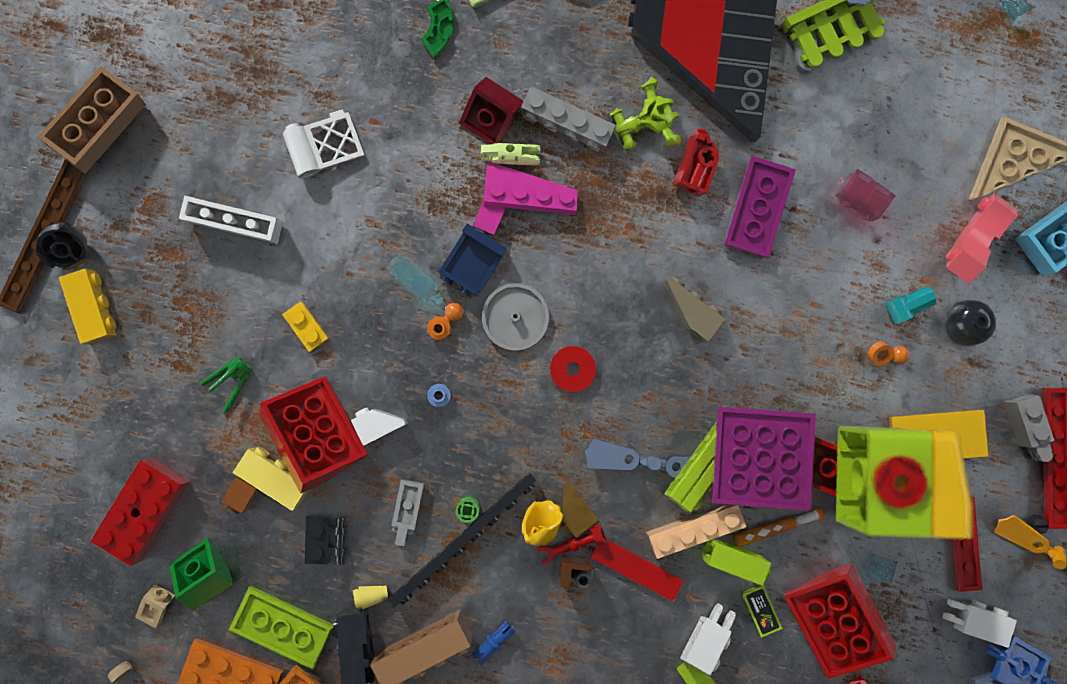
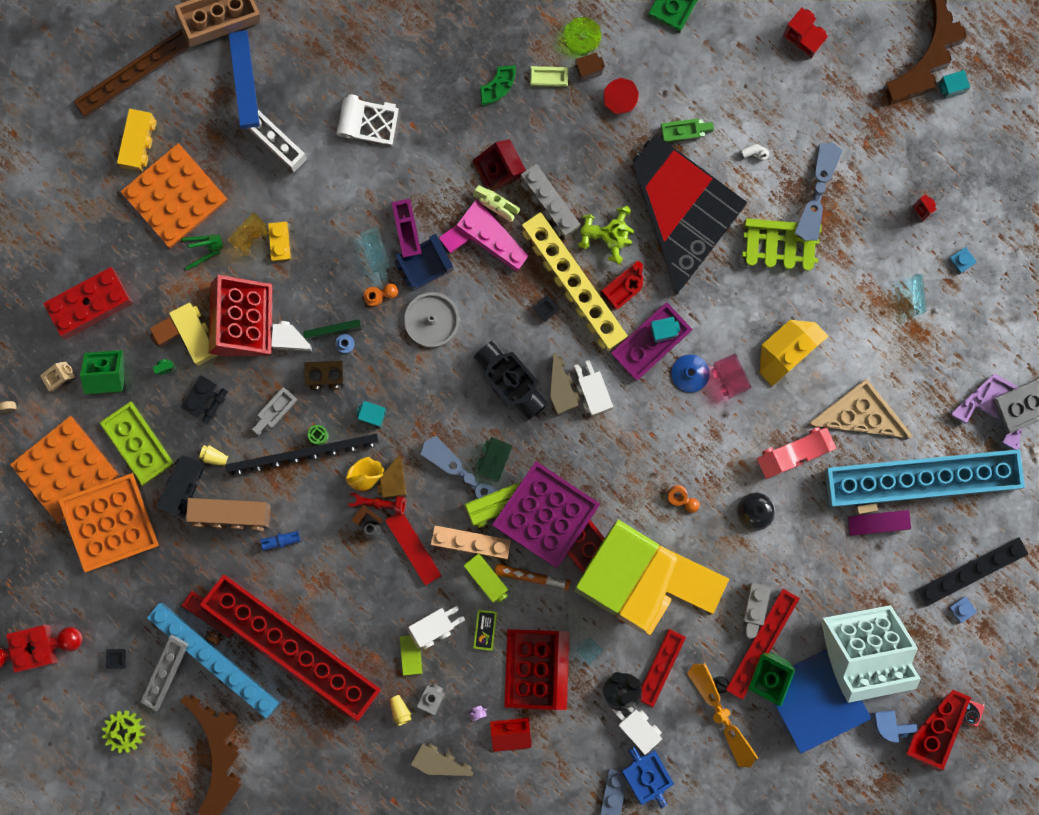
camera: 30 degrees right, 5 degrees down
black cylinder [36,222,88,270] -> none
red tile [550,346,596,392] -> none
red tile [872,455,928,509] -> none
teal piece [885,286,937,324] -> none
none -> orange plate [120,143,228,249]
none -> green plate [153,359,176,376]
none -> clear yellow brick [228,212,269,256]
none -> blue tile [229,30,260,129]
none -> dark green tile [303,319,362,341]
none -> dark brown brick [304,361,345,390]
none -> teal brick [356,401,387,428]
none -> magenta slope [392,199,422,258]
none -> black brick [473,340,549,421]
none -> clear green brick [475,437,513,482]
none -> light yellow brick [521,212,628,352]
none -> black plate [533,295,559,323]
none -> white hinge [574,360,613,417]
none -> black plate [603,672,642,711]
none -> teal brick [650,317,680,343]
none -> blue dish [671,355,710,392]
none -> yellow wedge [759,320,828,387]

